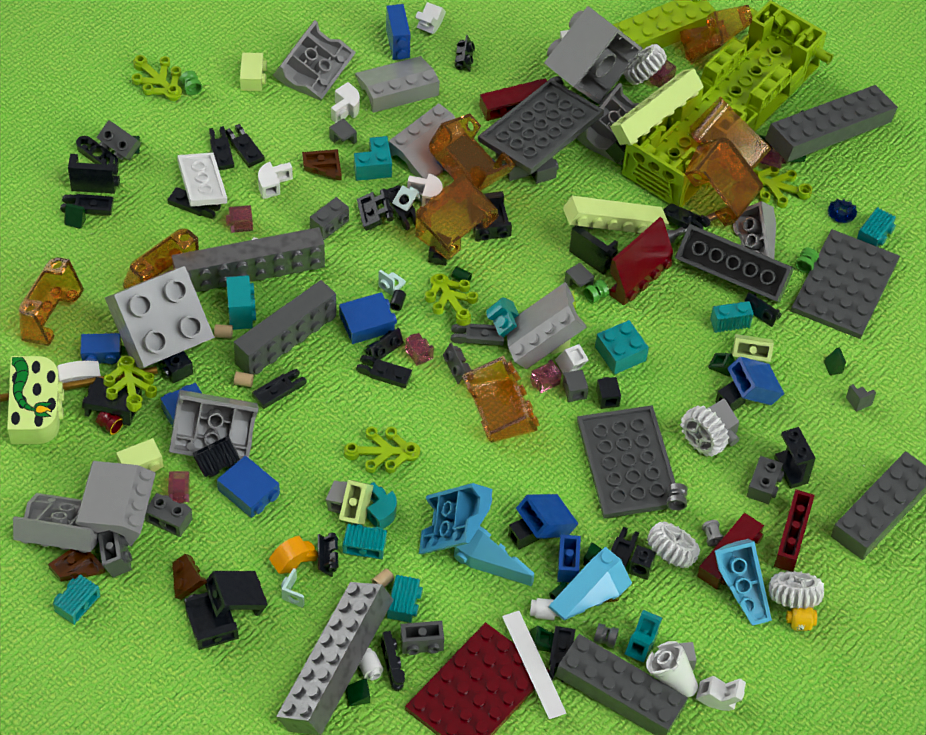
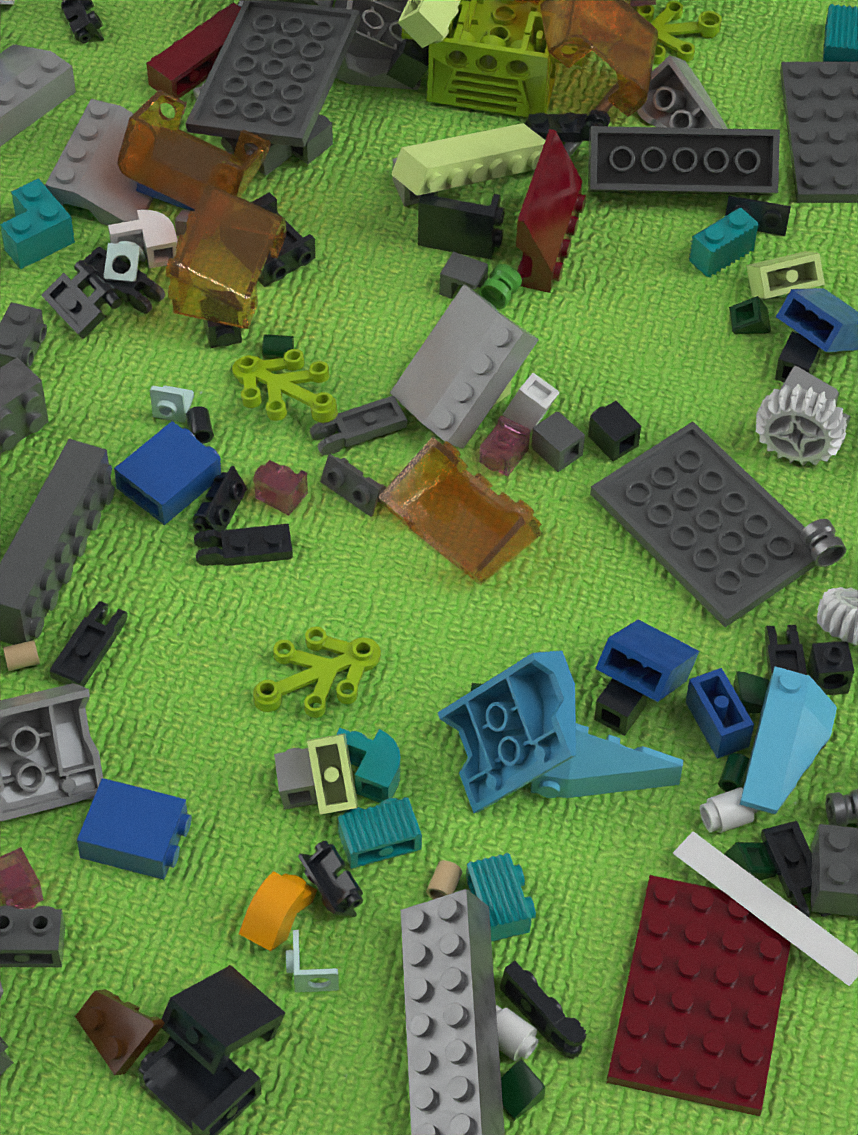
camera: 25 degrees left, 0 degrees up
black brick [193,435,240,477] -> none
dark grey brick [400,621,444,655] -> none
teal brick [486,297,519,337] -> none
teal brick [595,320,649,375] -> none
bright green wheel [795,247,819,273] -> none
clear blue gear [828,199,857,223] -> none

